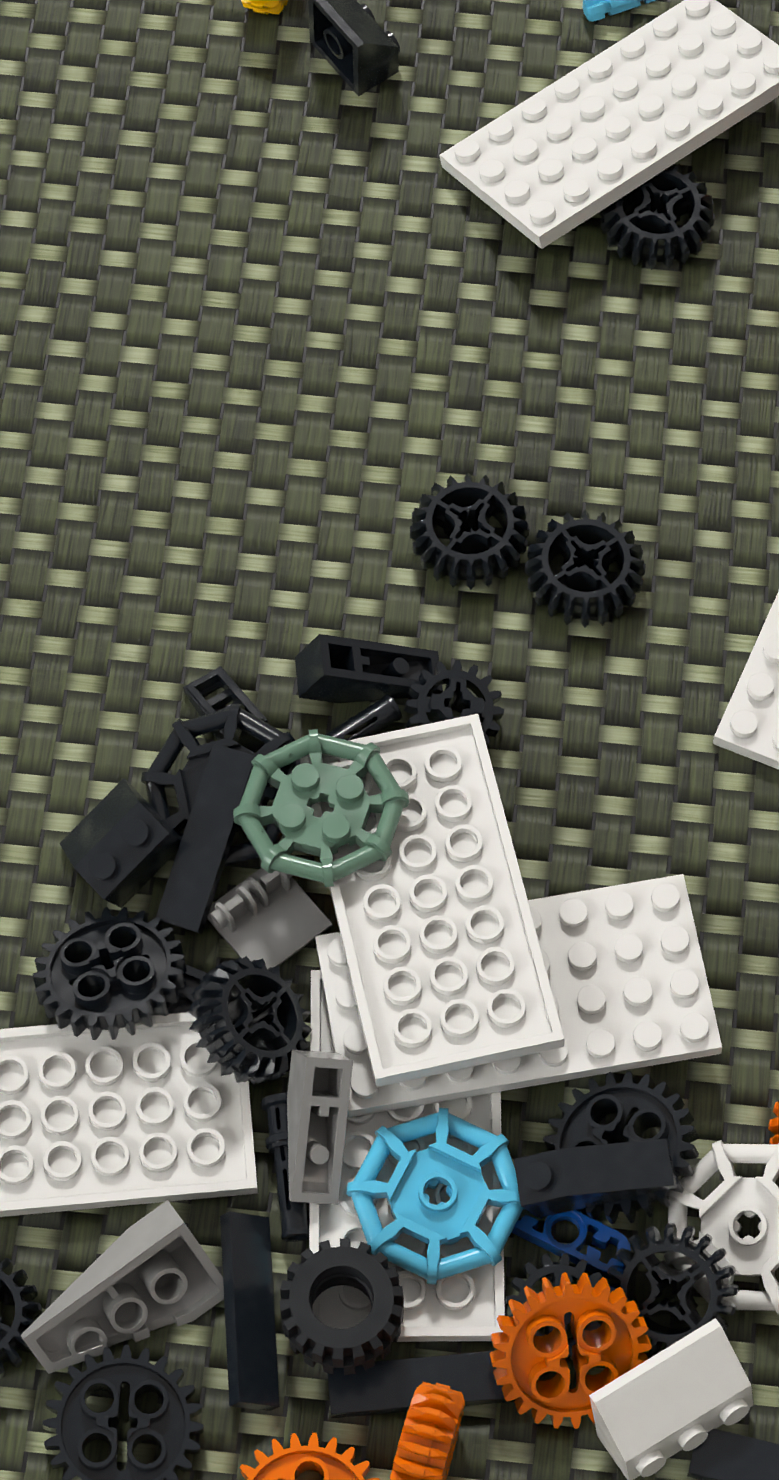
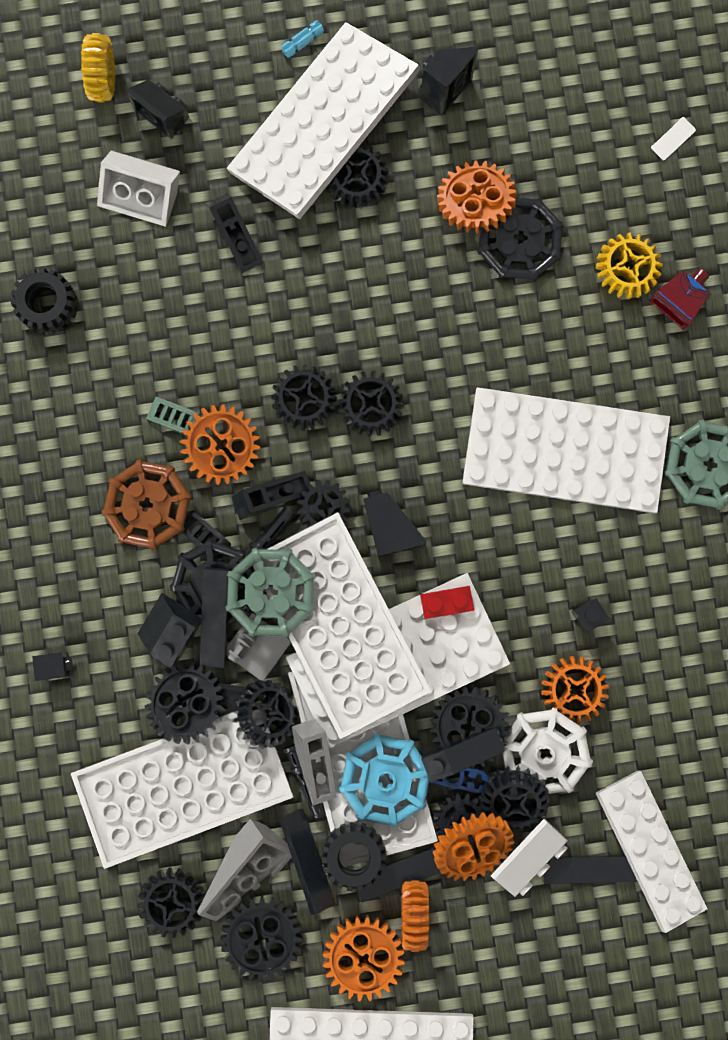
camera: 15 degrees left, 20 degrees up
none -> black tyre [11,268,78,335]
none -> white slope [97,151,180,227]
none -> dark orange plate [101,459,192,550]
none -> sand green slope [146,397,201,436]
none -> orange gear [179,405,260,485]
none -> black slope [206,193,264,273]
none -> black slope [363,490,426,557]
none -> red plate [420,586,474,619]

